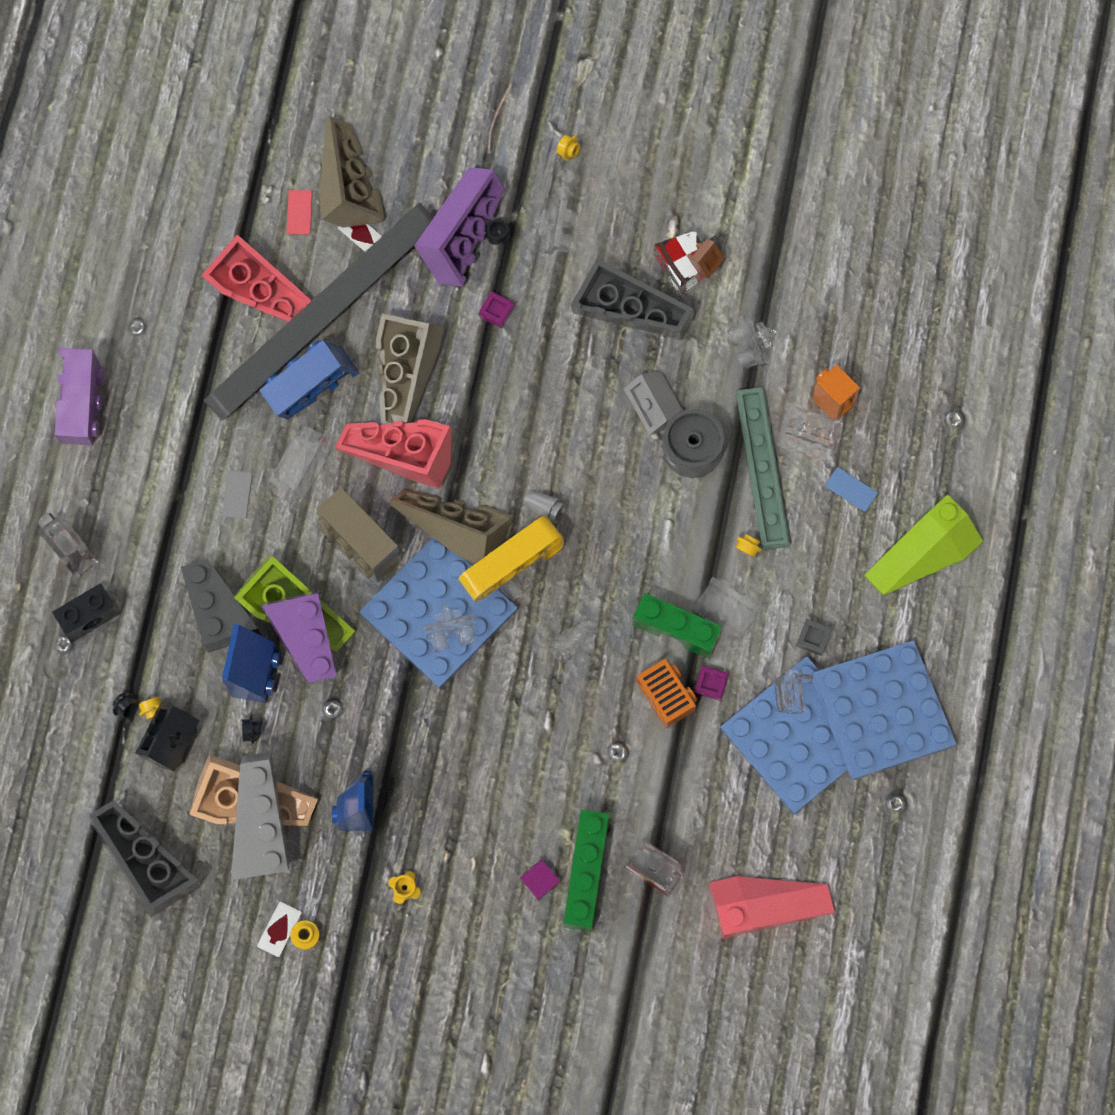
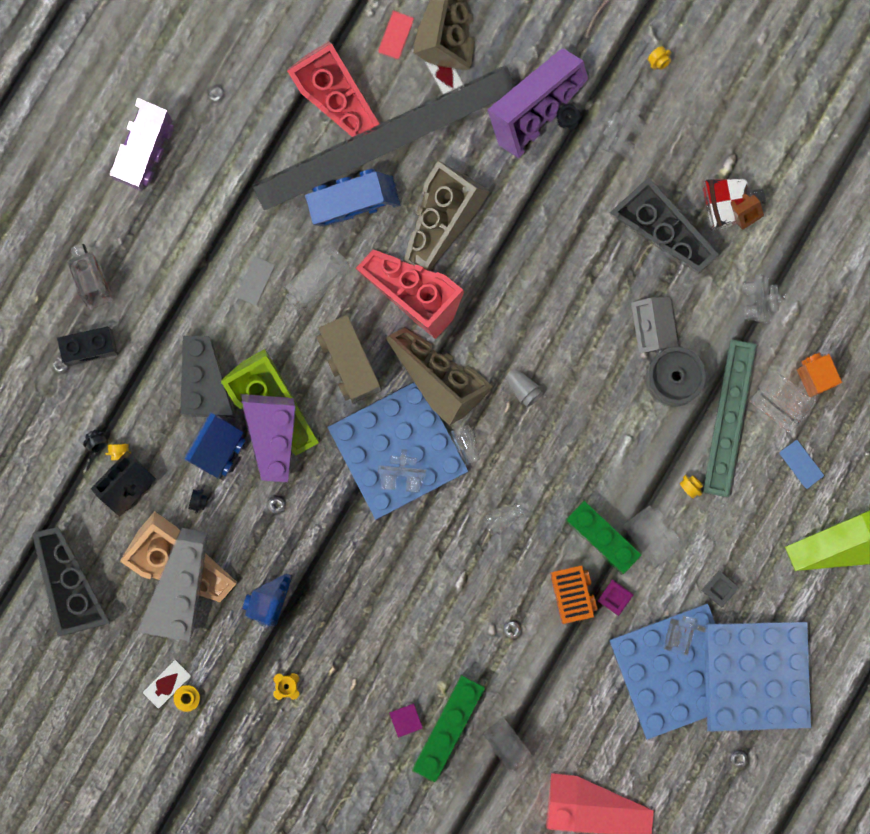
camera: 15 degrees right, 10 degrees up
yellow beam [458,515,564,602] -> none
magenta tile [478,291,515,329] -> none

